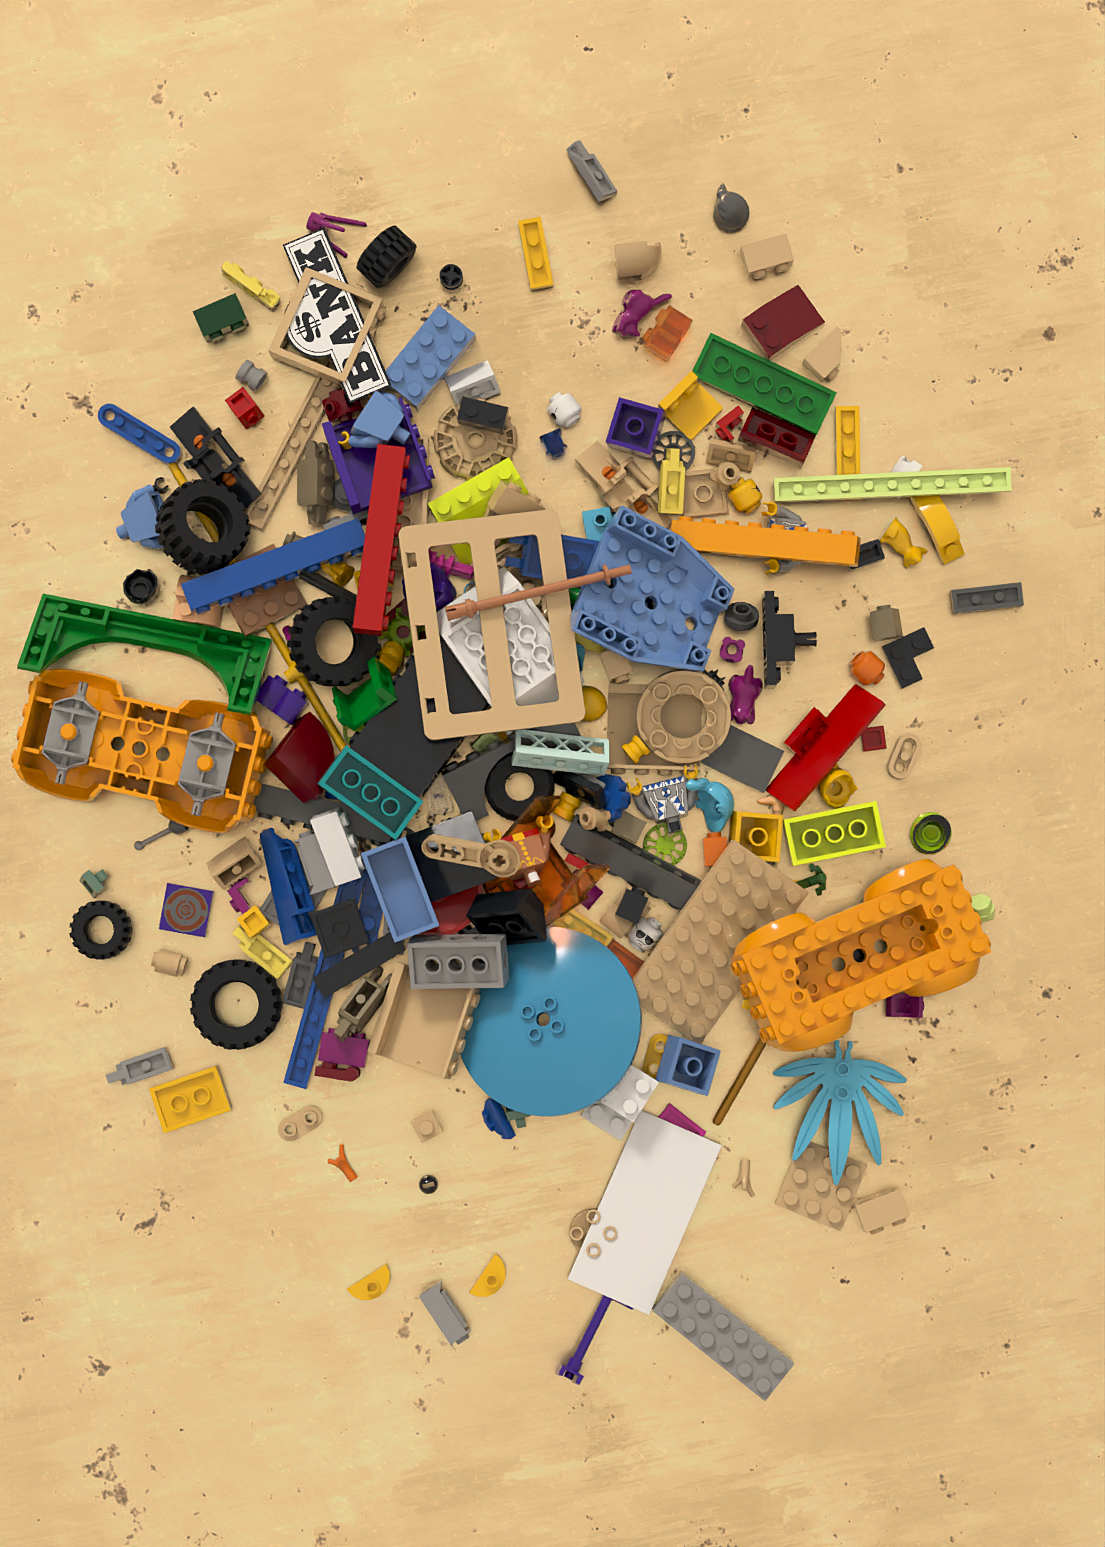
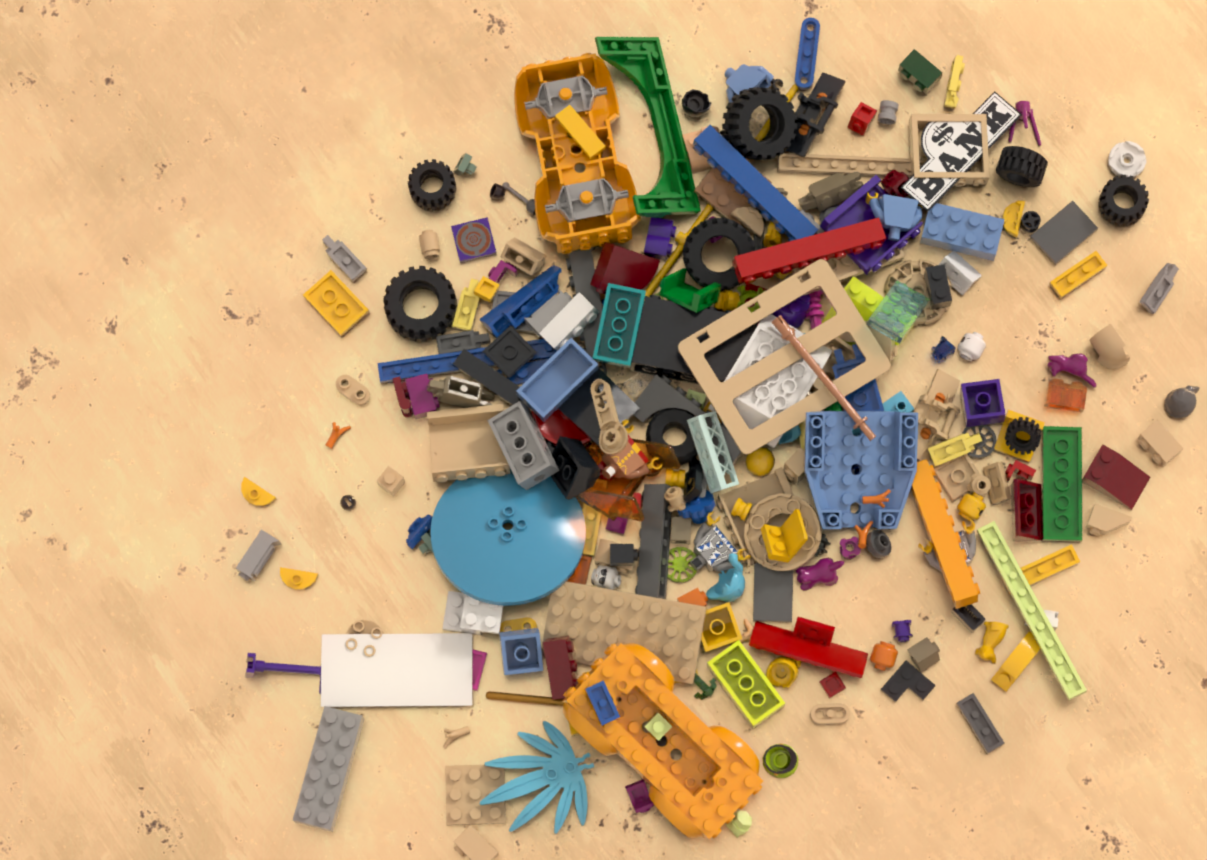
camera: 65 degrees right, 10 degrees down
black brick [762,591,817,689] -> none
none -> black hinge [490,183,506,199]
none -> dark red brick [543,636,578,700]
none -> yellow tile [555,105,606,160]
none -> blue plate [585,680,620,725]
none -> yellowish green plate [644,712,672,741]
none -> tan plate [730,207,764,238]
none -> yellow bracket [761,509,808,563]
none -> orange bar [854,521,873,549]
none -> orange bar [862,489,891,508]
none -> clear light blue plate [866,281,930,344]
none -> dark purple brick [892,620,913,642]
none -> yellow plate [1002,200,1025,238]
none -> black tyre [1005,417,1042,455]
none -> dark grey tile [1030,201,1098,265]
none -> black tyre [1099,175,1149,227]
none -> white plate [1108,141,1146,178]

